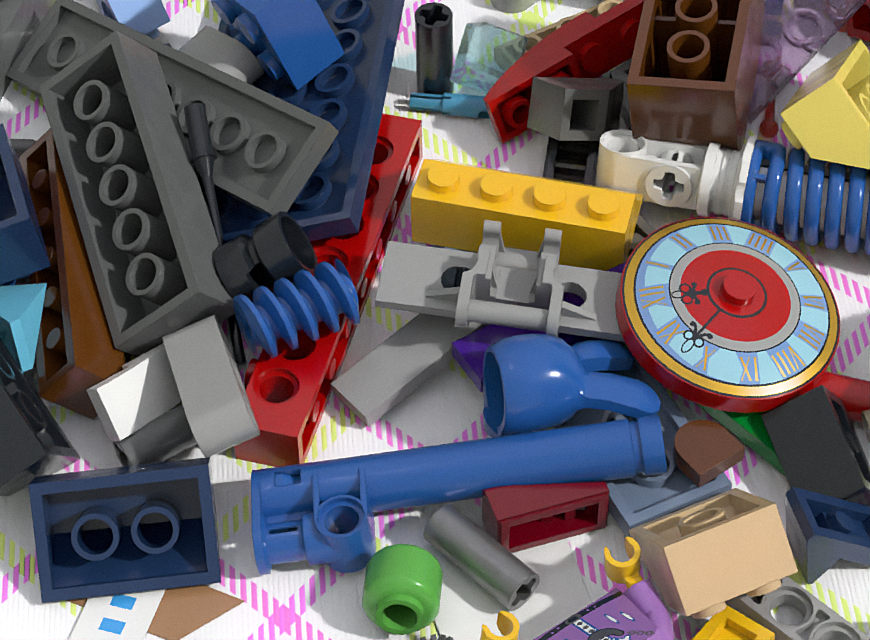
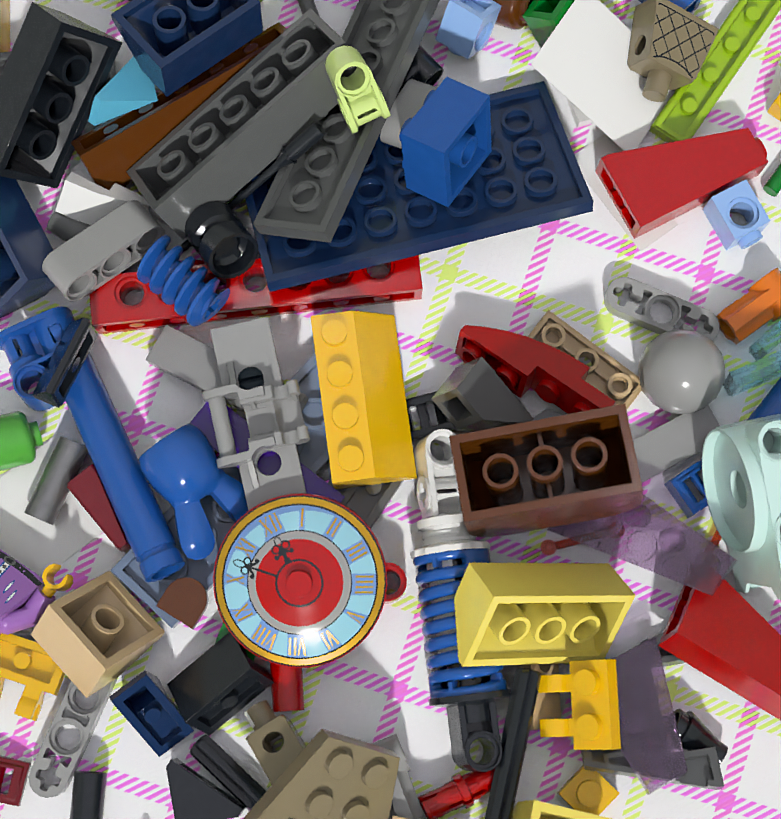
camera: 65 degrees right, 30 degrees up
dark azure piece [409,92,490,119] -> none
black piece [414,2,454,95] -> none
clear light blue panel [449,22,528,94] -> none
none -> black slope [32,317,97,408]
none -> yellowish green piece [325,45,391,134]

